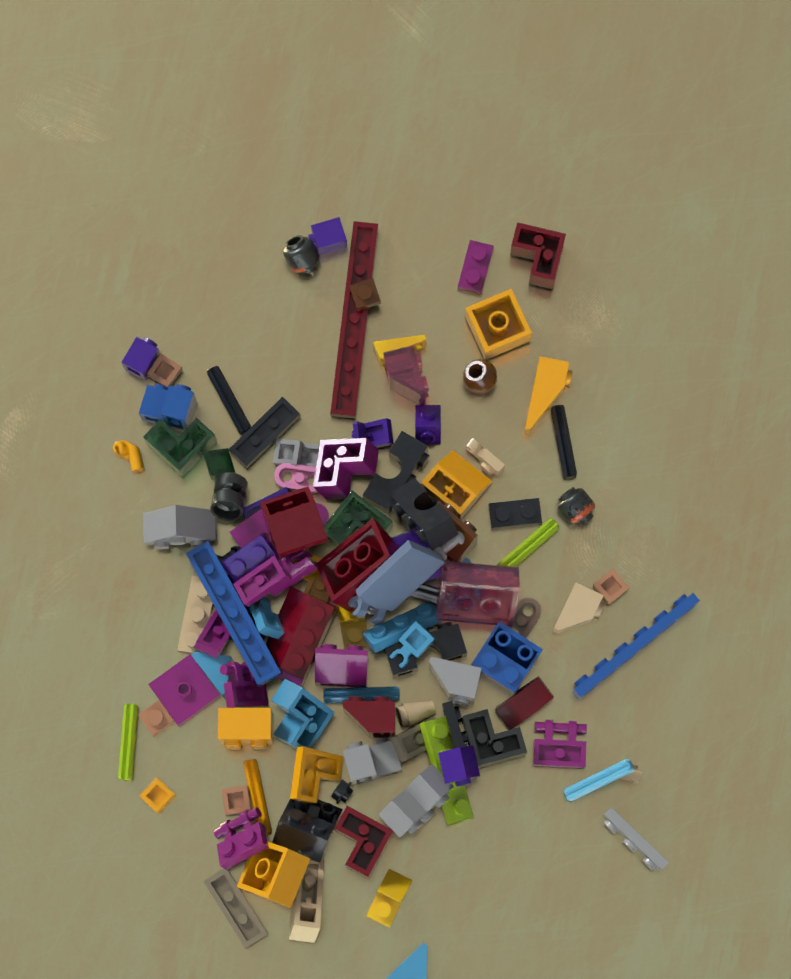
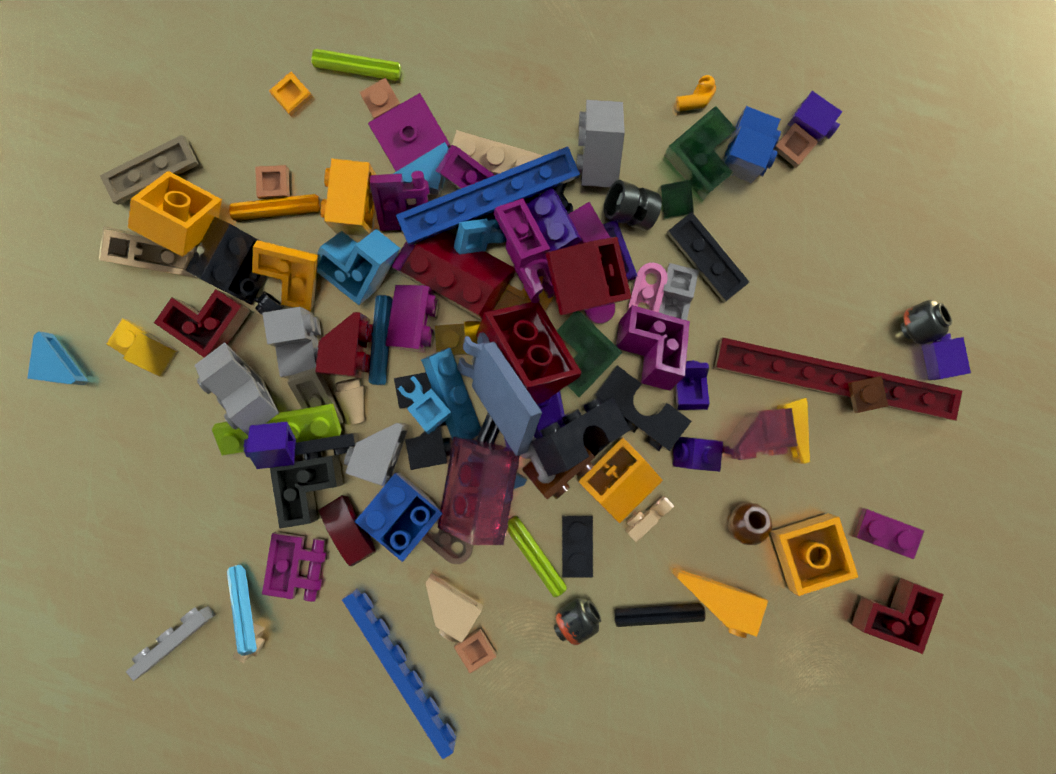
camera: 90 degrees right, 10 degrees up
black axle [207,366,251,435] -> none
magenta plate [214,807,268,870] -> none

